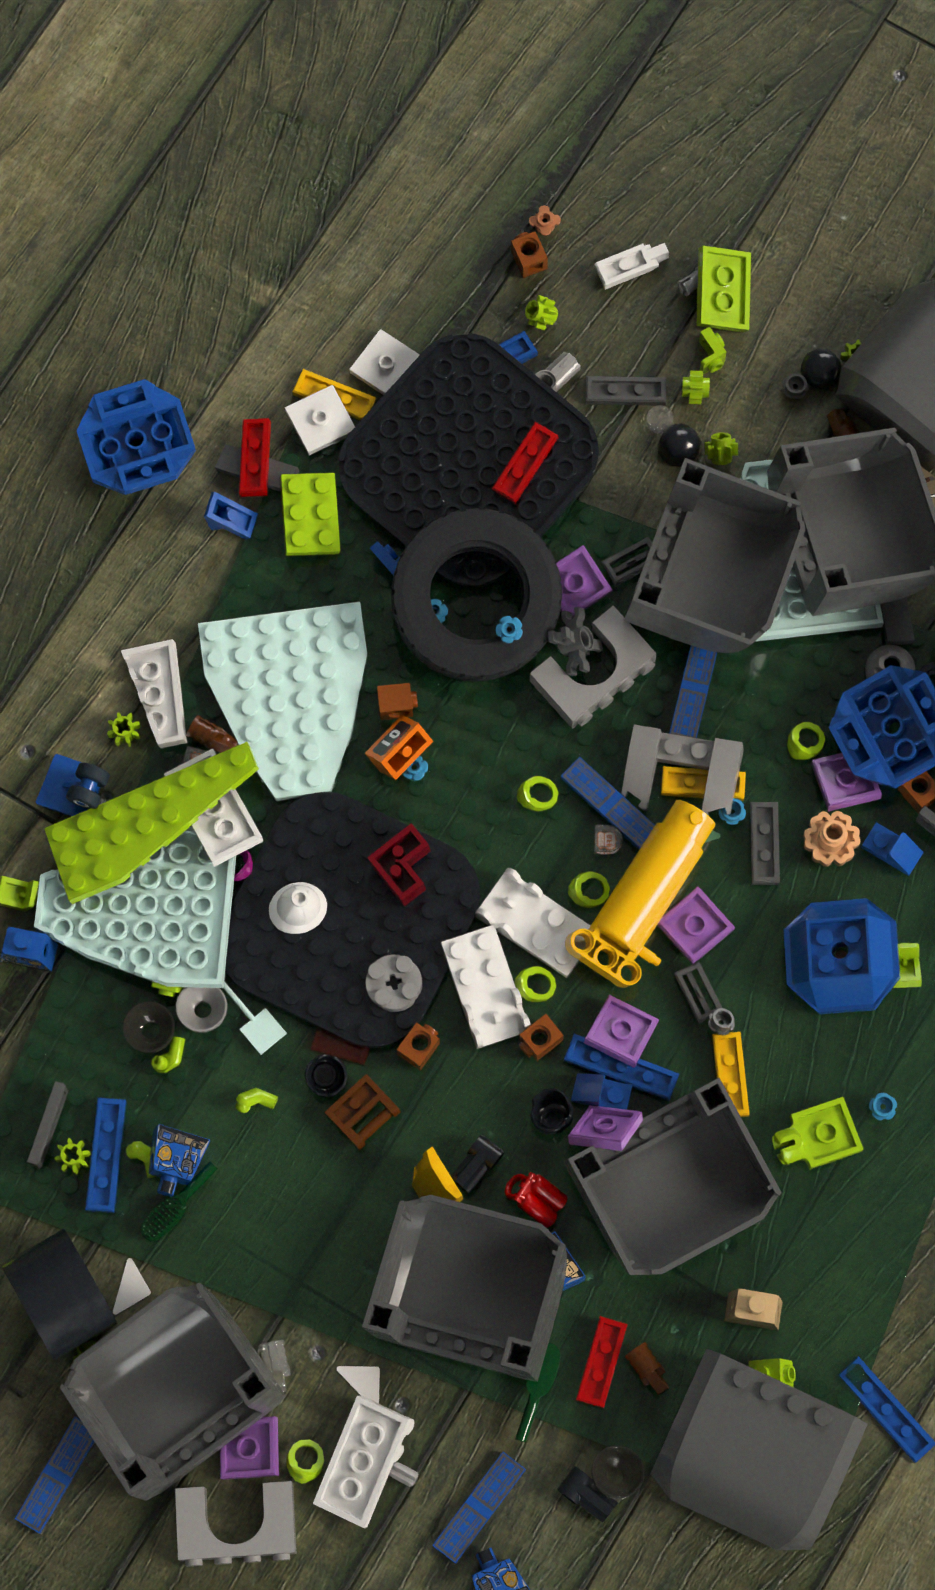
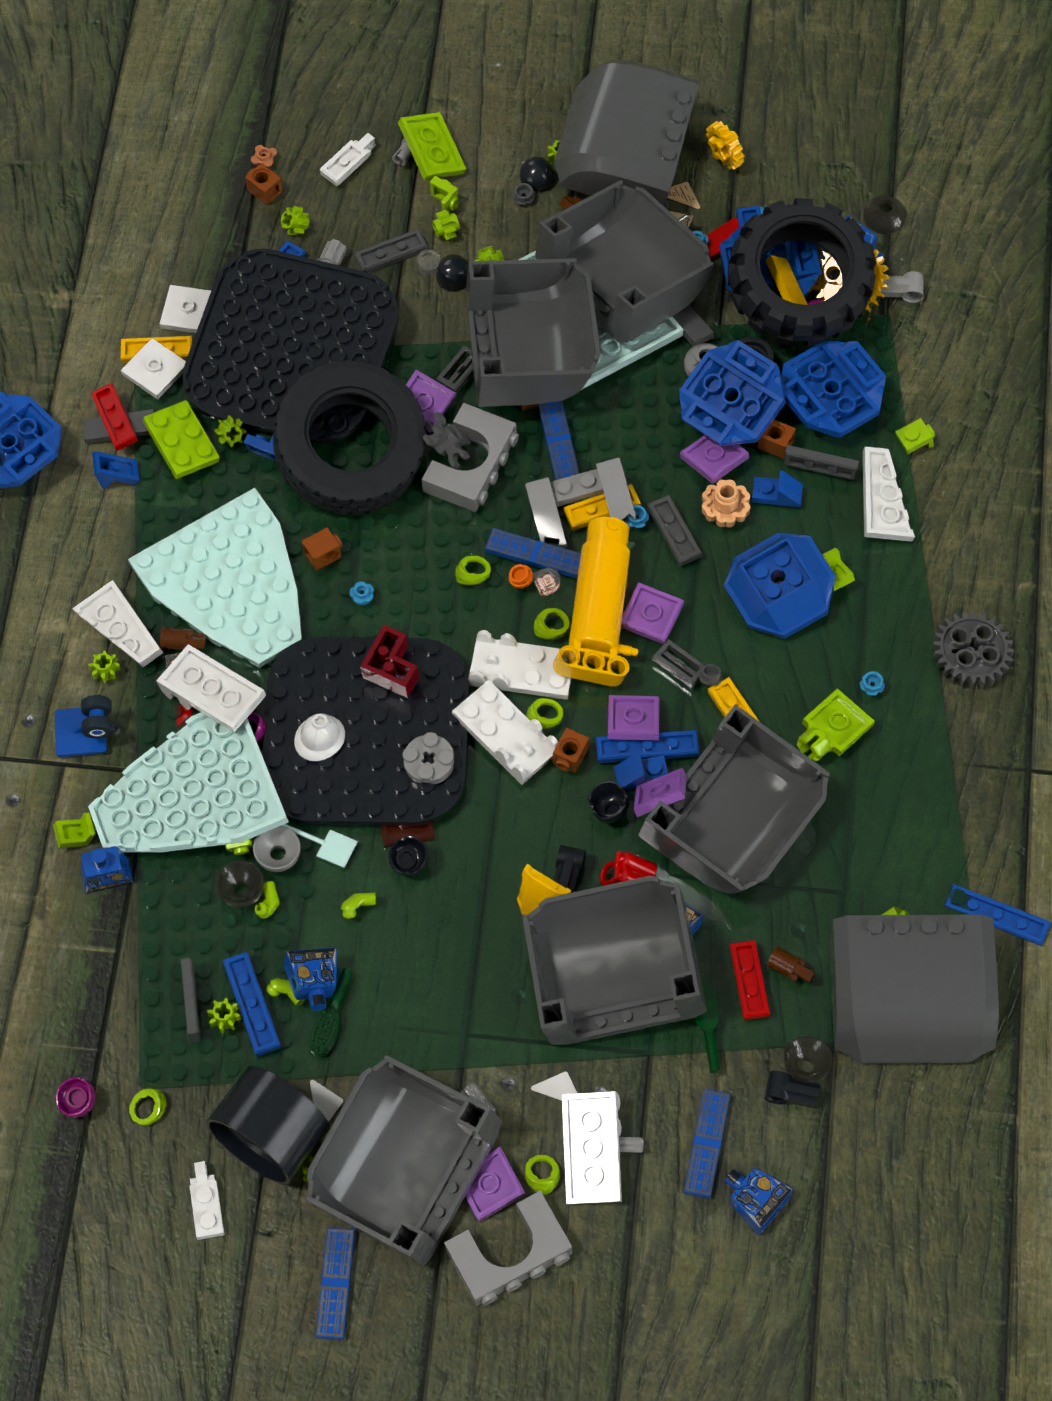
camera: 25 degrees left, 10 degrees down
lime wing [44,742,259,904] -> none
reddish brown plate [325,1074,401,1150] -> none
orange brick [365,715,433,780] -> none
dark orange brick [397,1022,440,1071] -> none
red tile [492,422,559,504] -> none
dark azure plate [495,616,523,643] -> none
tan torso [724,1289,783,1331] -> none
lime piece [787,722,825,760] -> none
none -> lime gear [214,415,246,447]
none -> orange plate [509,564,533,589]

